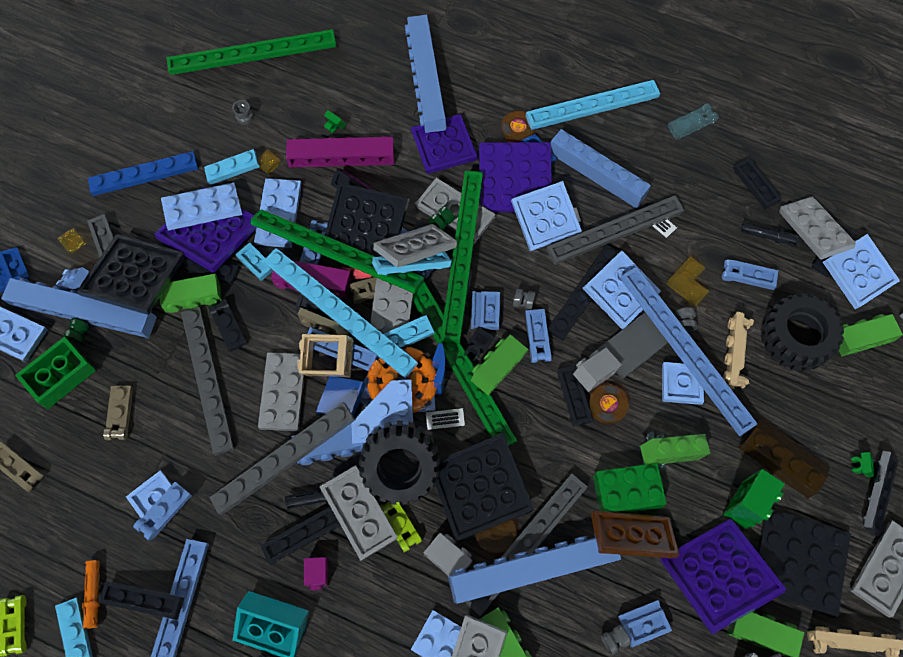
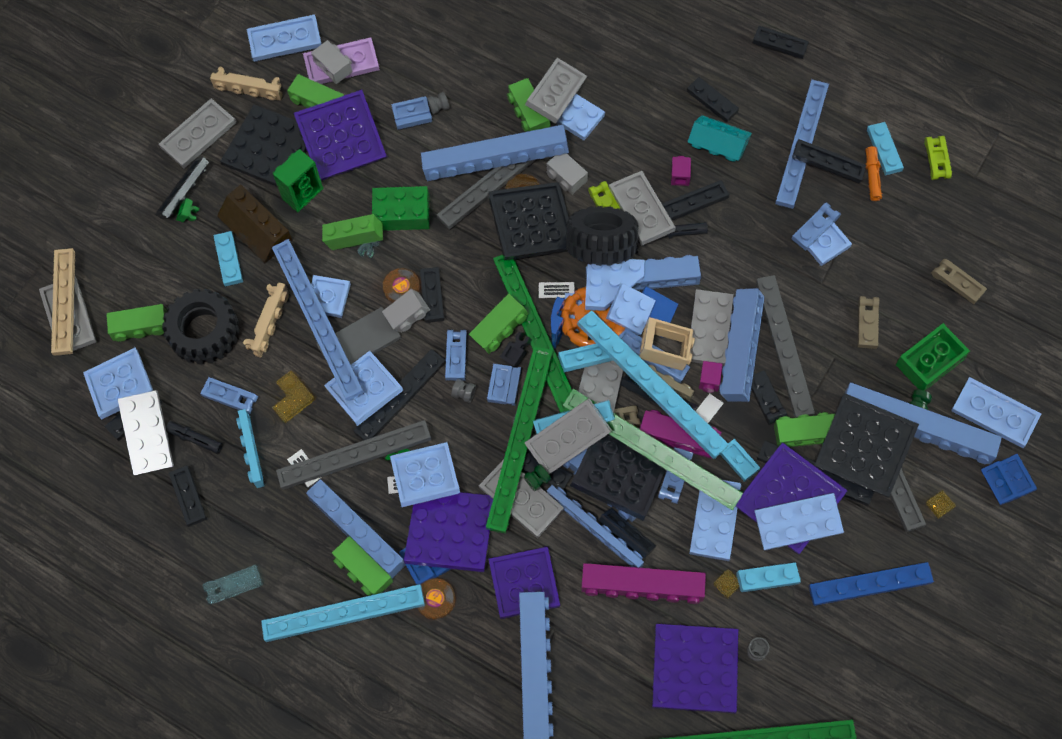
camera: 170 degrees left, 0 degrees up
medium blue plate [55,267,89,291] -> none
dark grey plate [209,402,356,515] -> none
green tile [324,110,347,133] -> none
reddish brown tile [591,511,679,558] -> none
dark grey wheel [676,308,697,332] -> none
none -> medium azure plate [214,231,243,287]
none -> medium azure plate [236,409,265,488]
none -> bright green brick [332,536,393,596]
none -> medium blue plate [547,485,644,568]
none -> light blue plate [606,284,656,335]
none -> dark purple plate [652,624,738,714]
none -> white sticker [695,393,723,423]
none -> magenta brick [699,361,722,393]
none -> medium blue brick [720,288,764,402]

